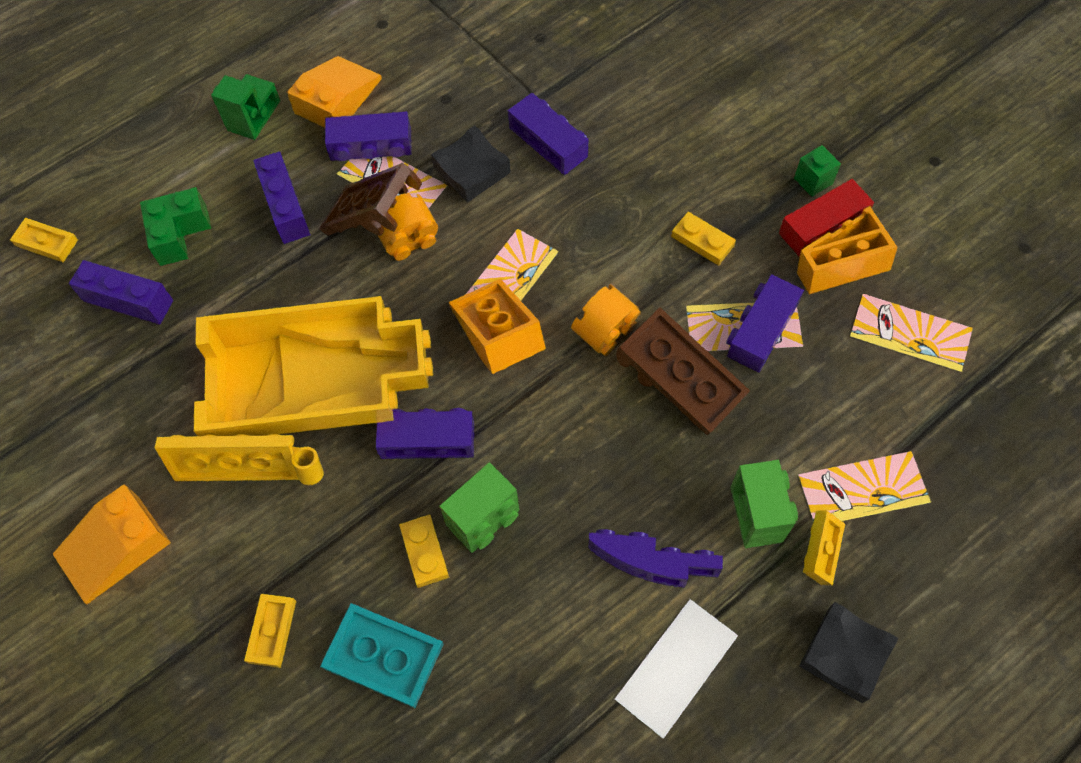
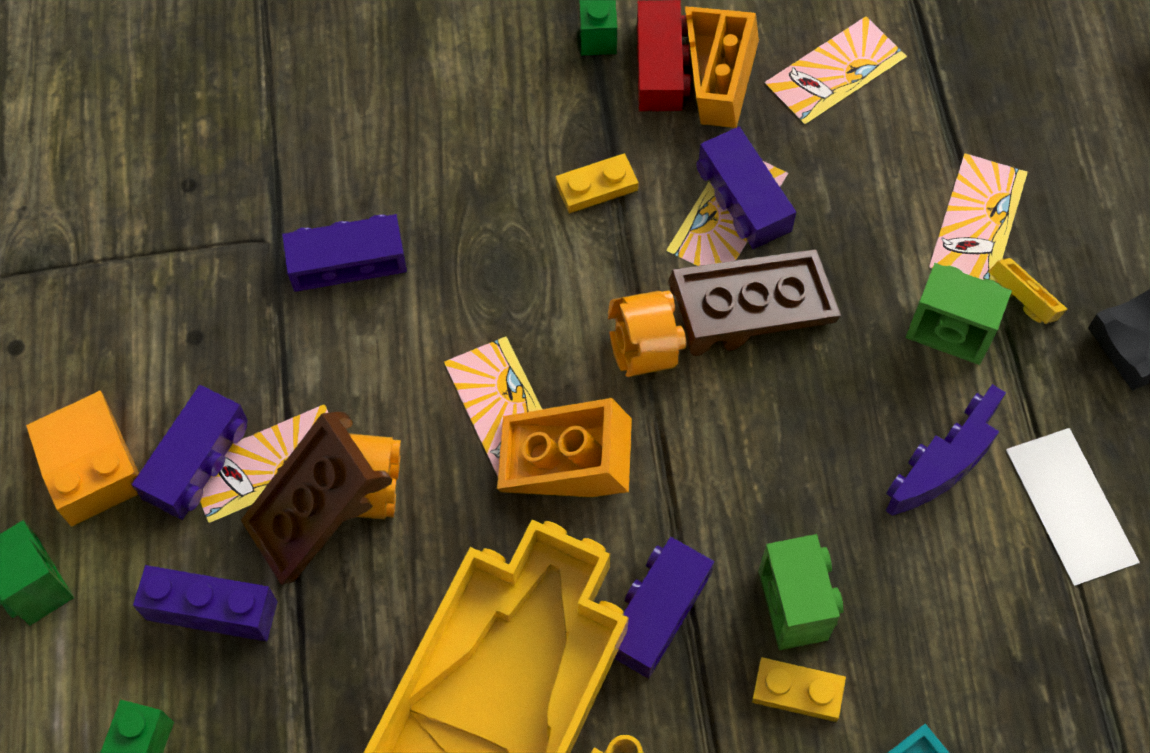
camera: 60 degrees left, 0 degrees up
black brick [431,125,511,203] -> none

